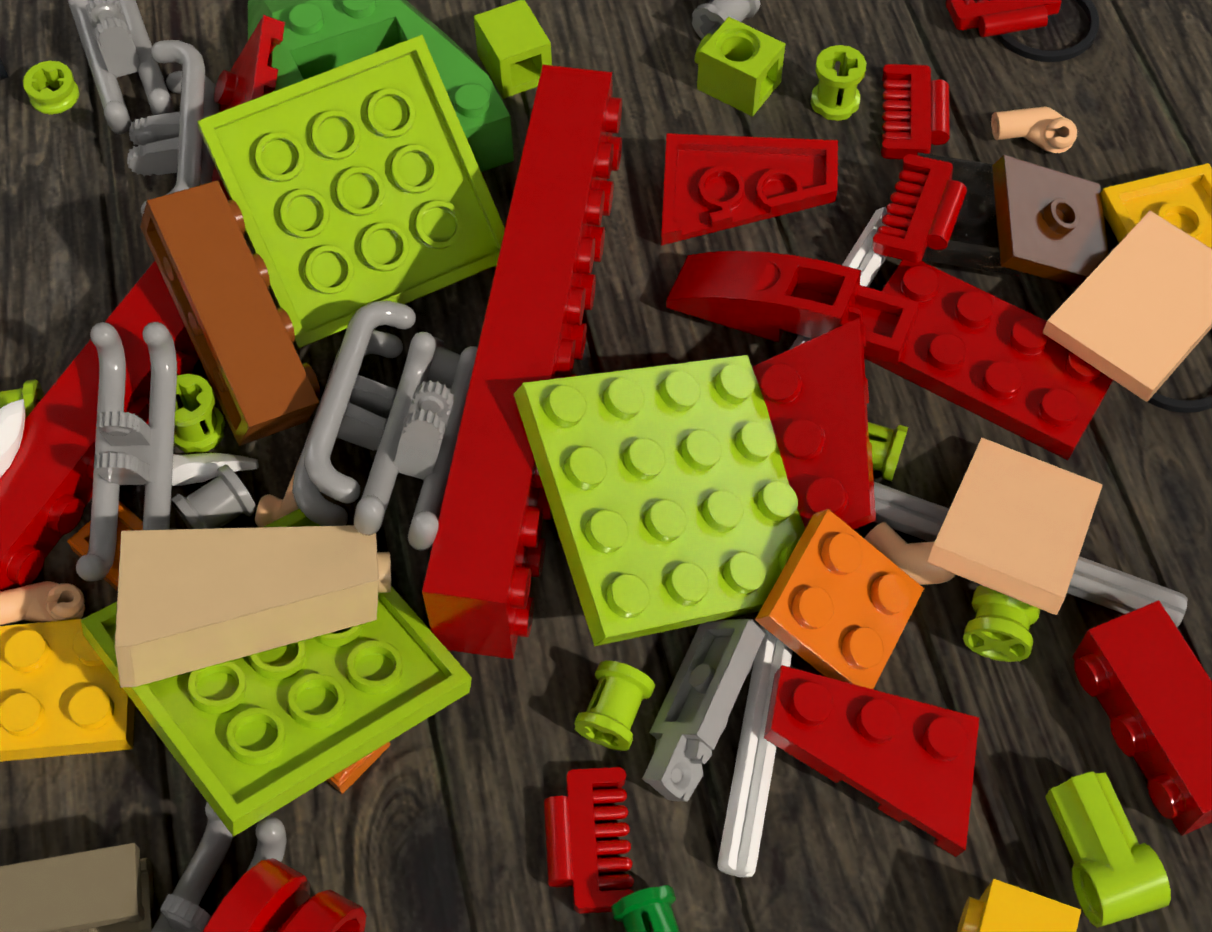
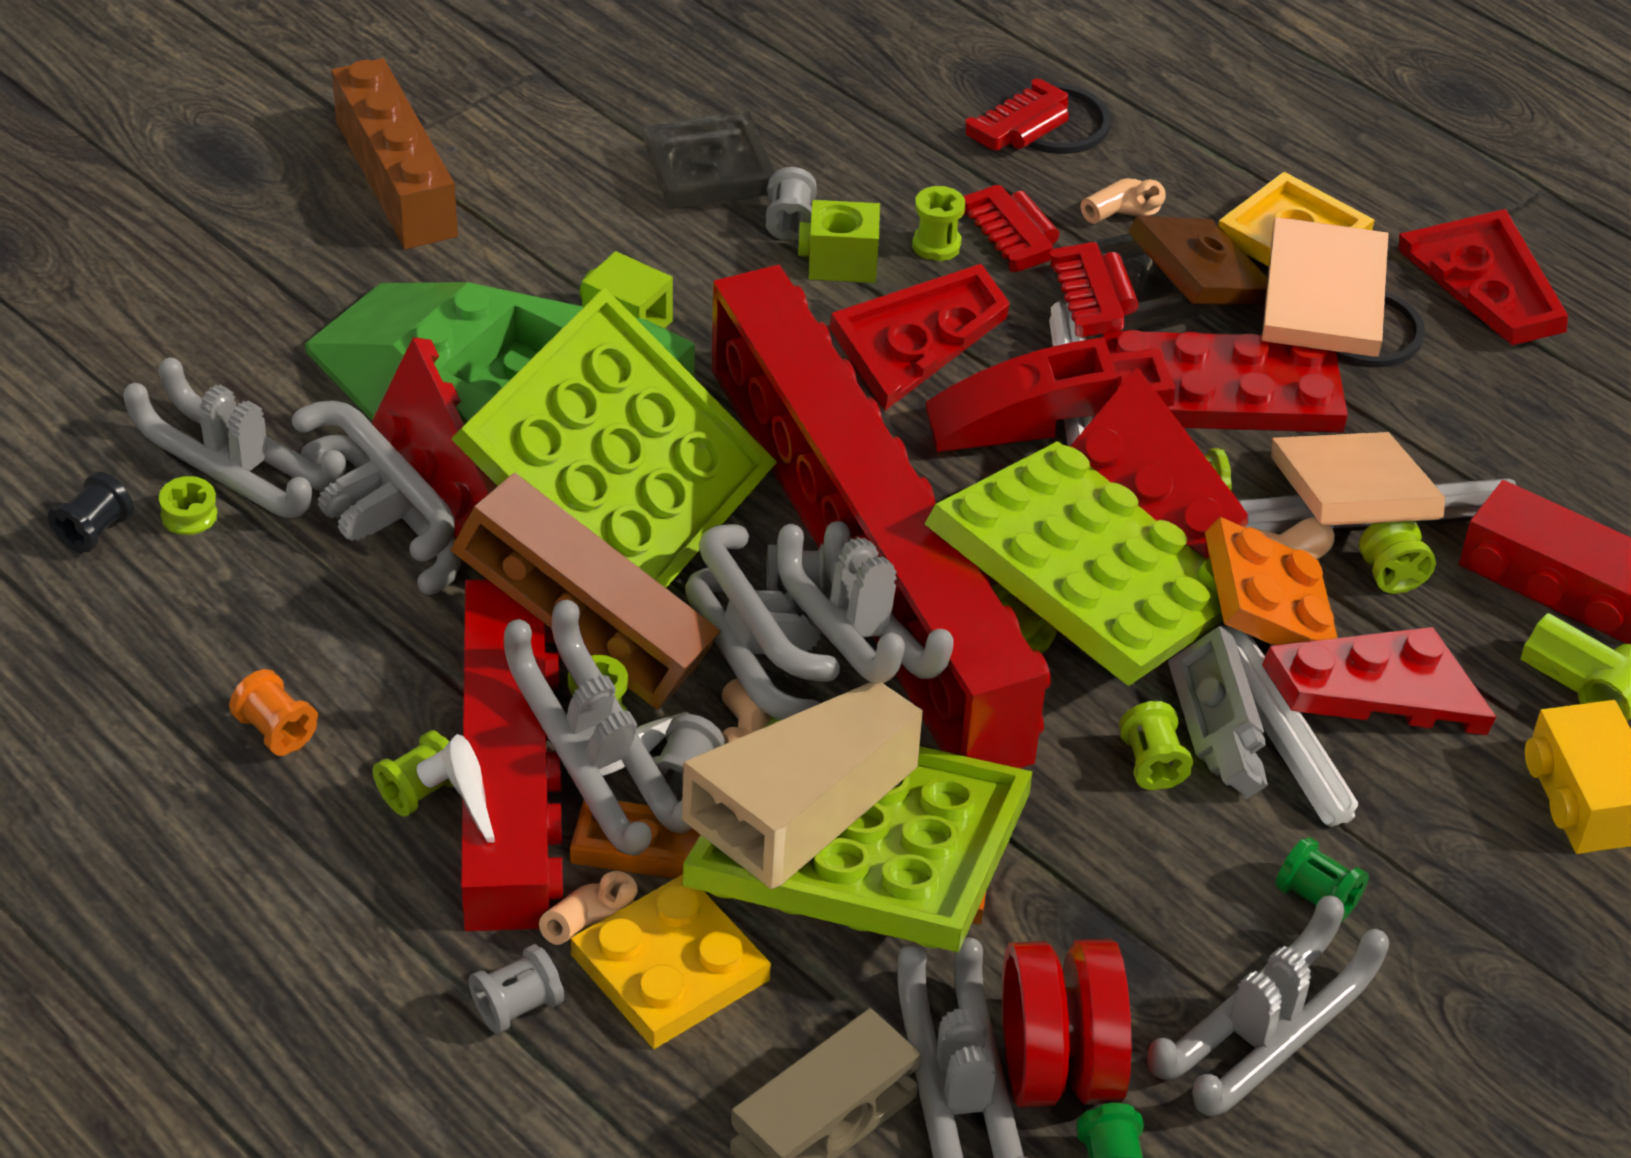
camera: 35 degrees left, 15 degrees down
red piece [544,767,634,914] -> none

